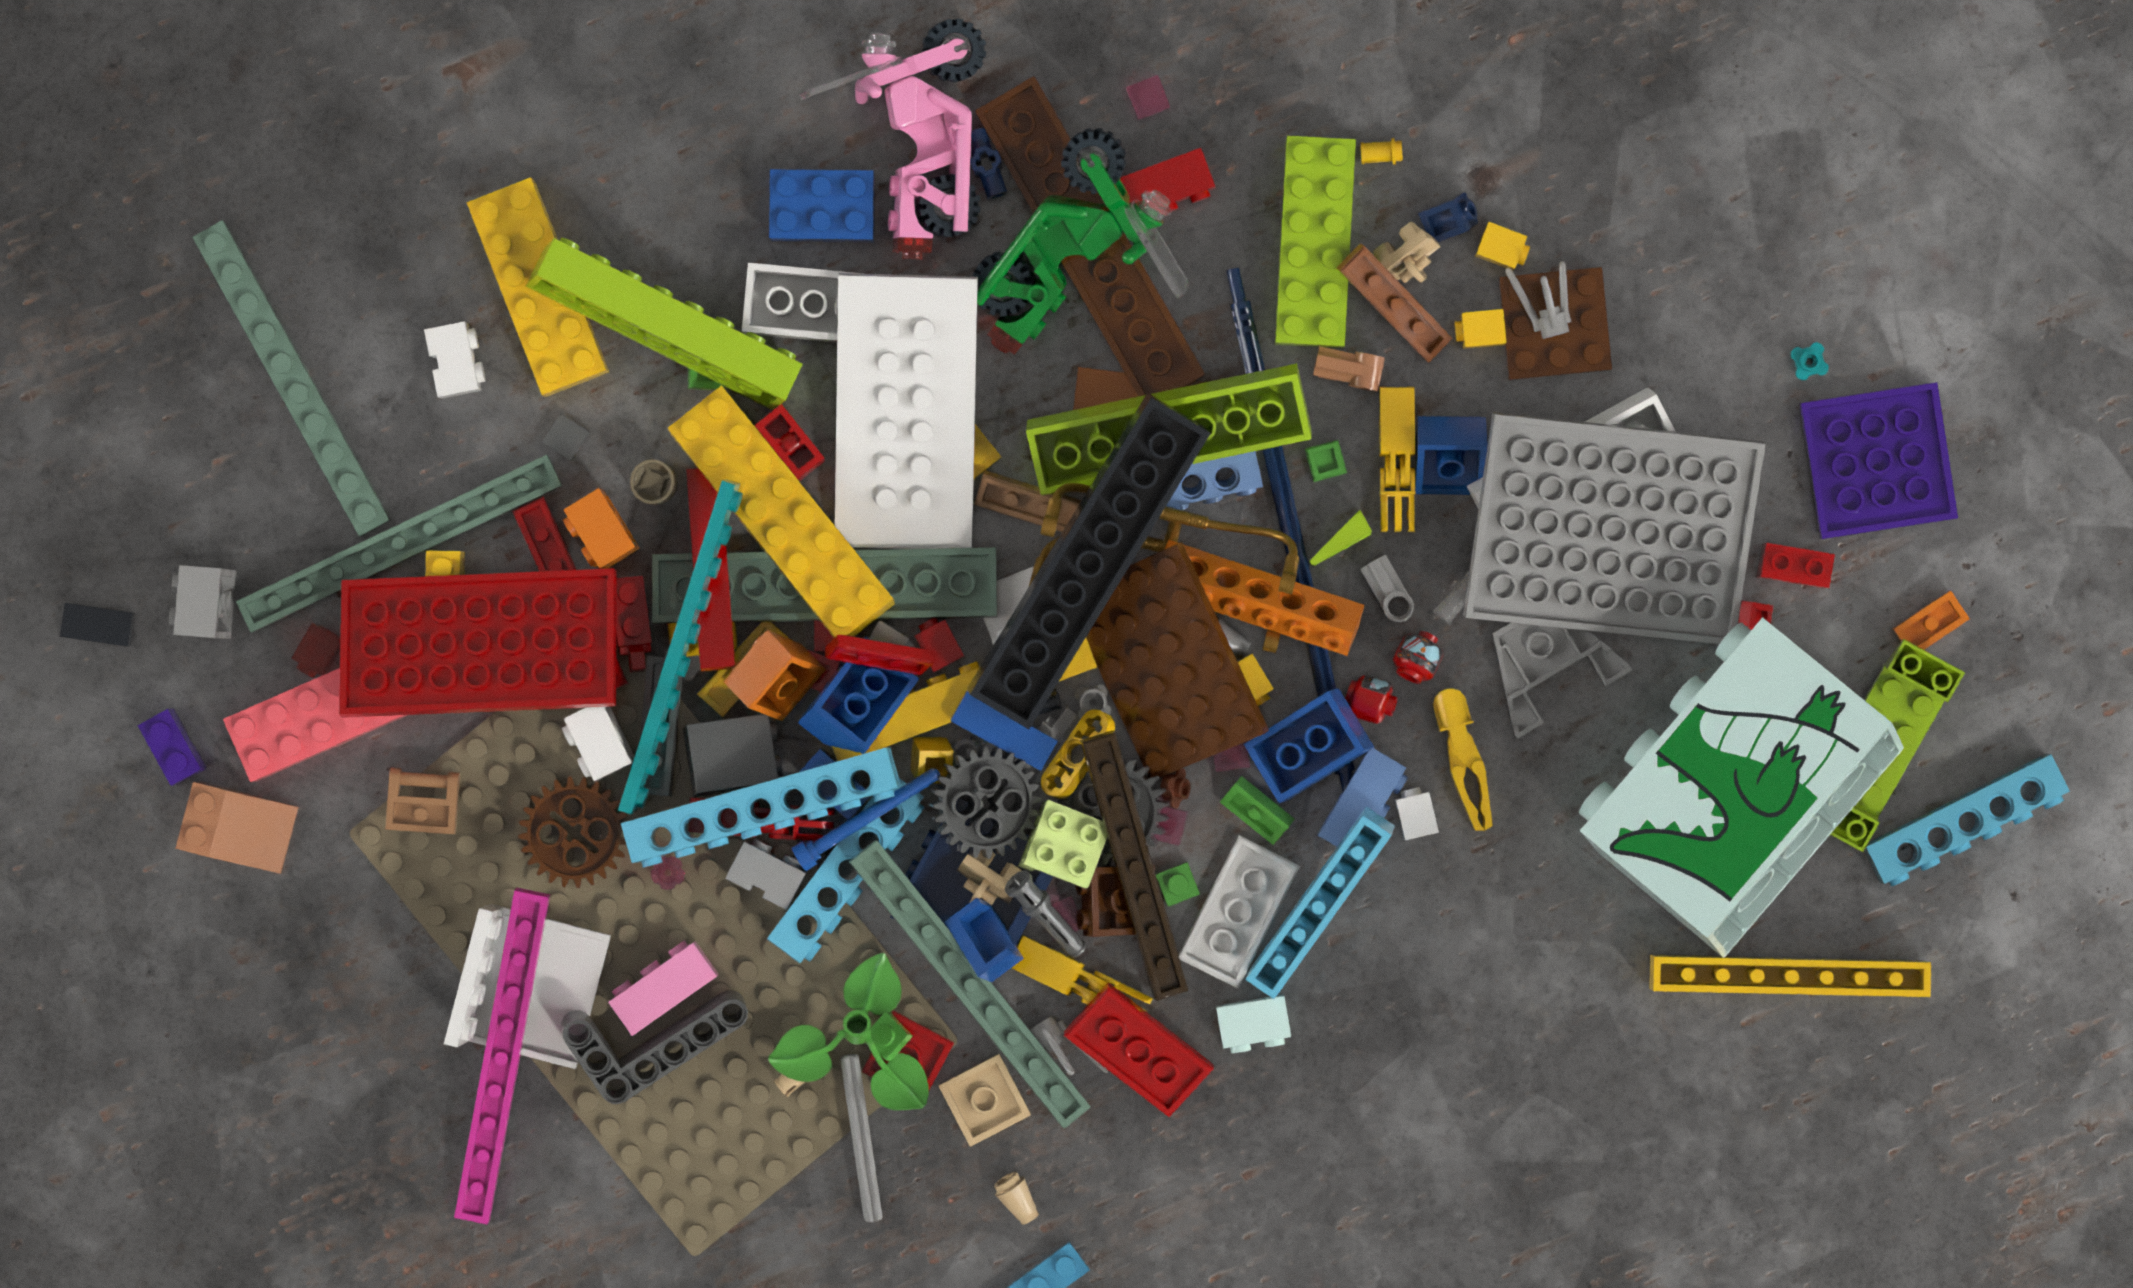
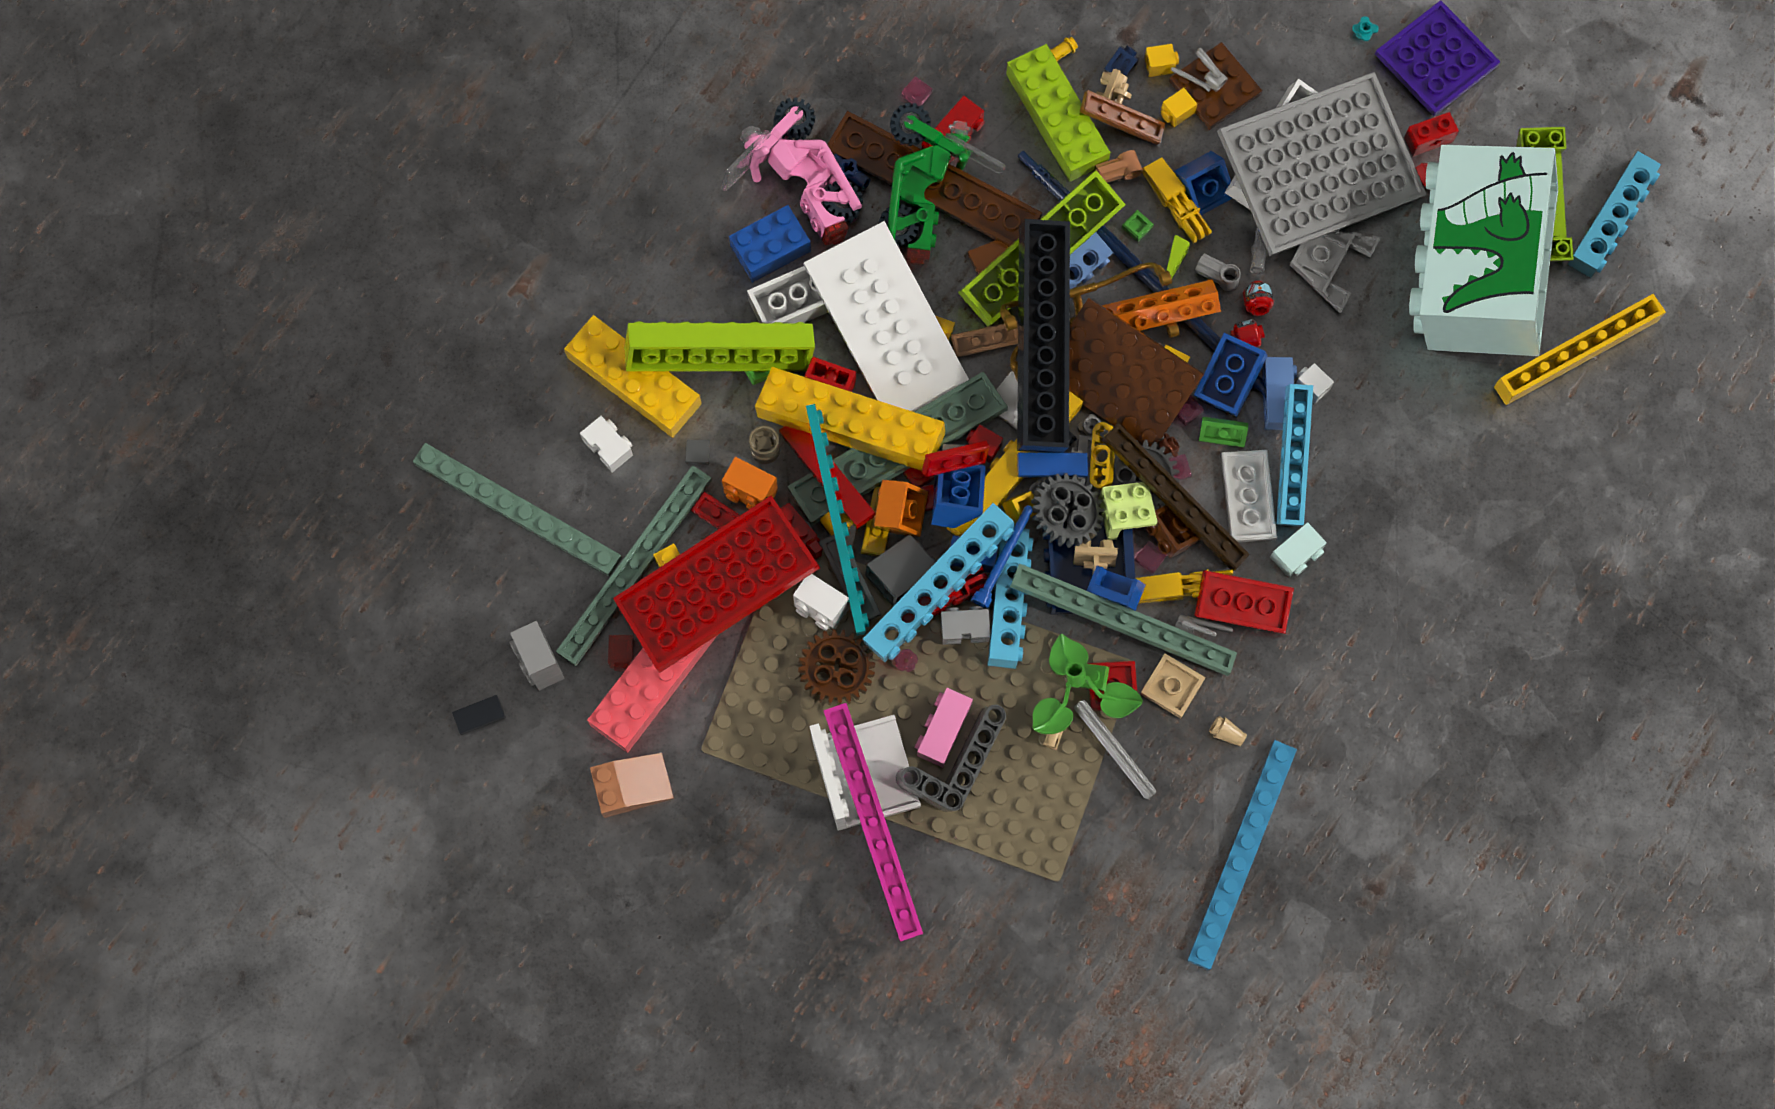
camera: 30 degrees left, 15 degrees down
dark purple brick [137,708,207,786] -> none
medium nougat plate [385,767,460,834] -> none
dark grey pin [1005,870,1087,958] -> none
bright green plate [1156,862,1200,907] -> none
yellow arm [1433,688,1493,831] -> none
orange plate [1892,590,1970,650] -> none

